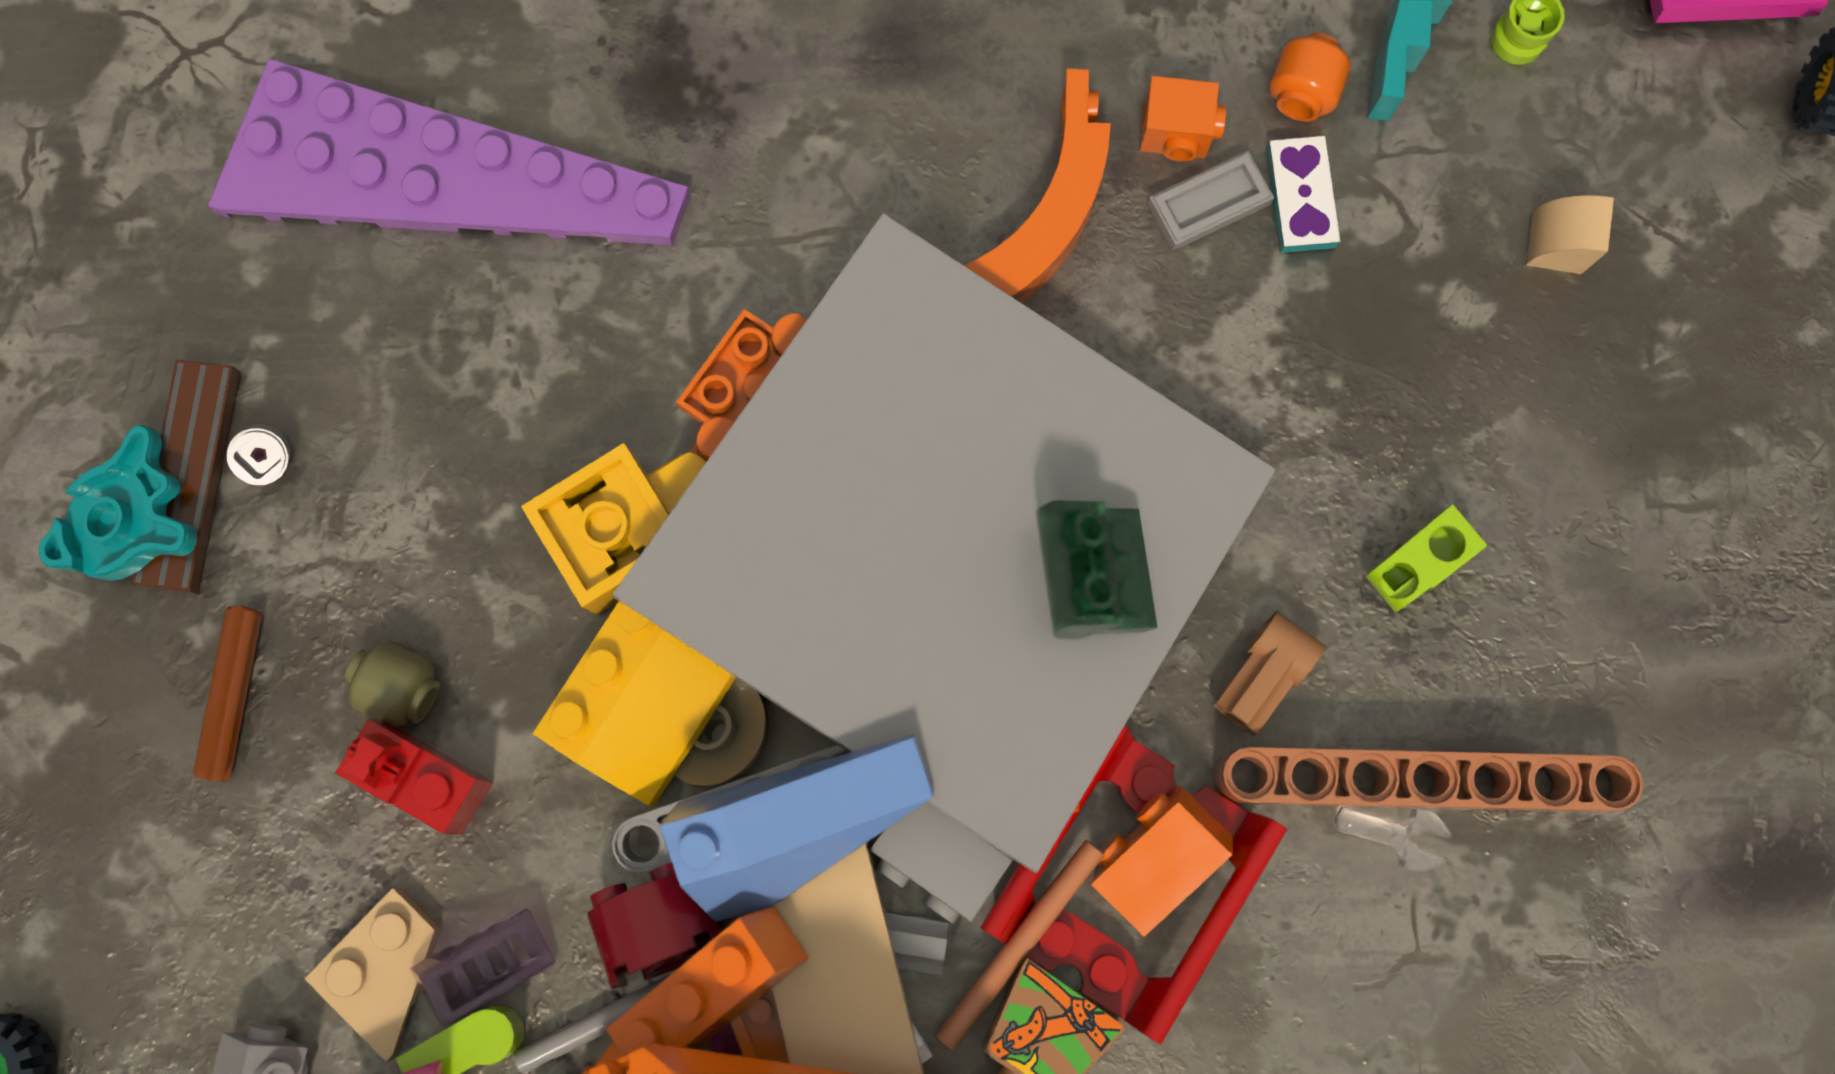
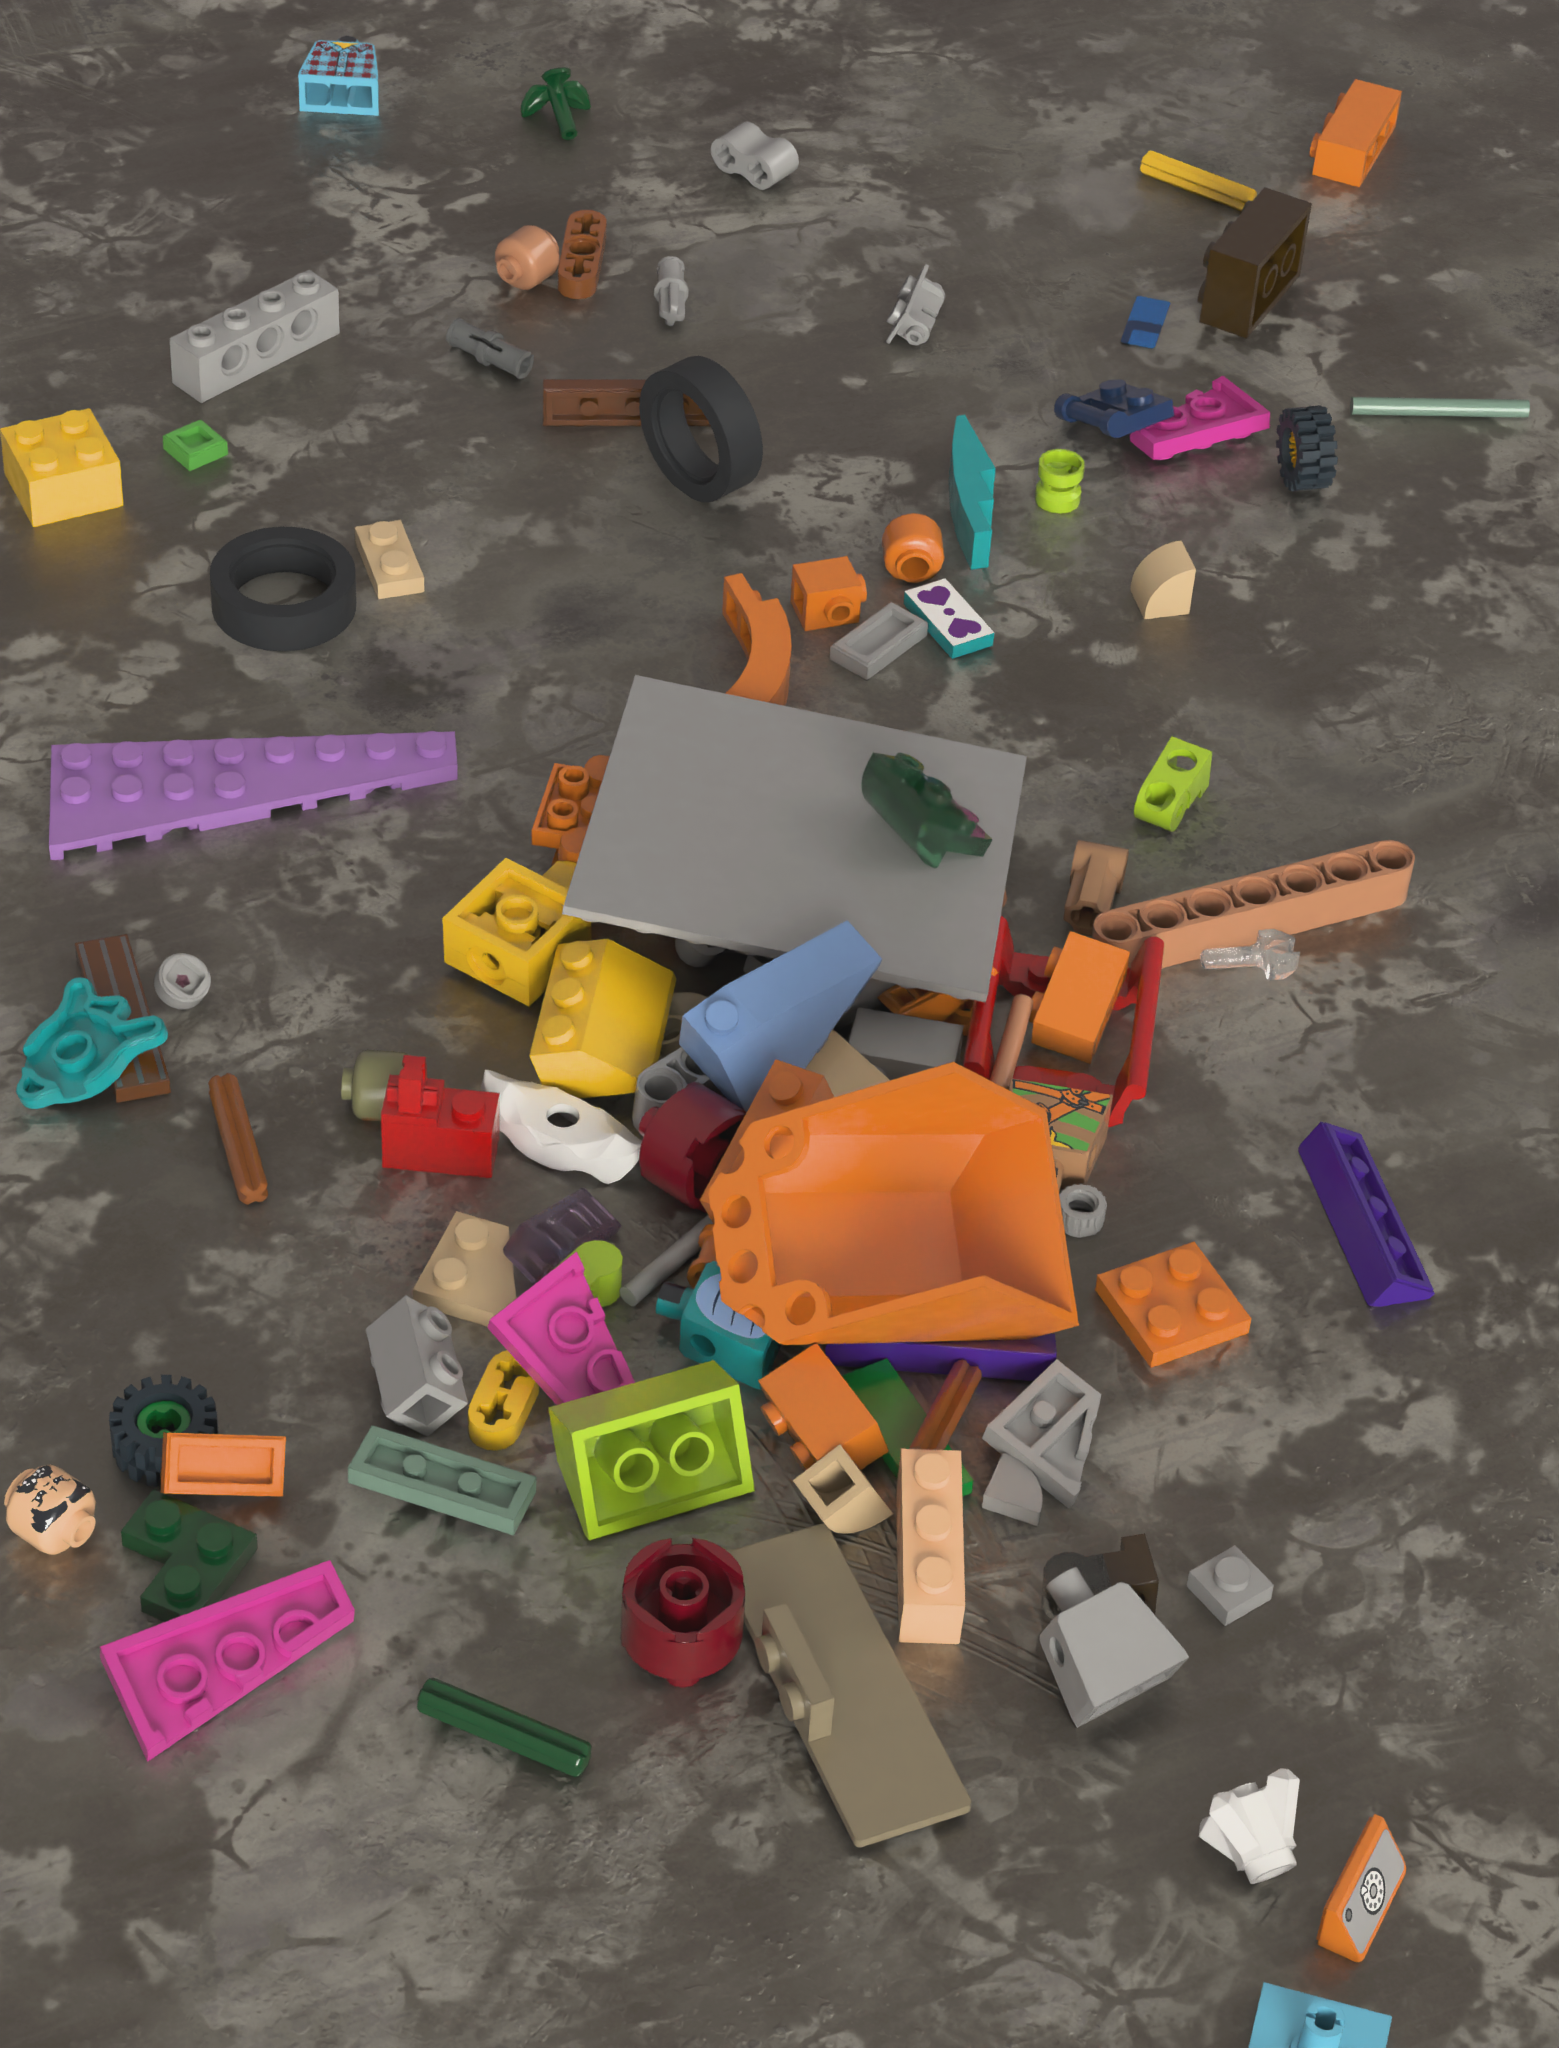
camera: 25 degrees left, 35 degrees down
none -> white piece [481,1069,642,1184]

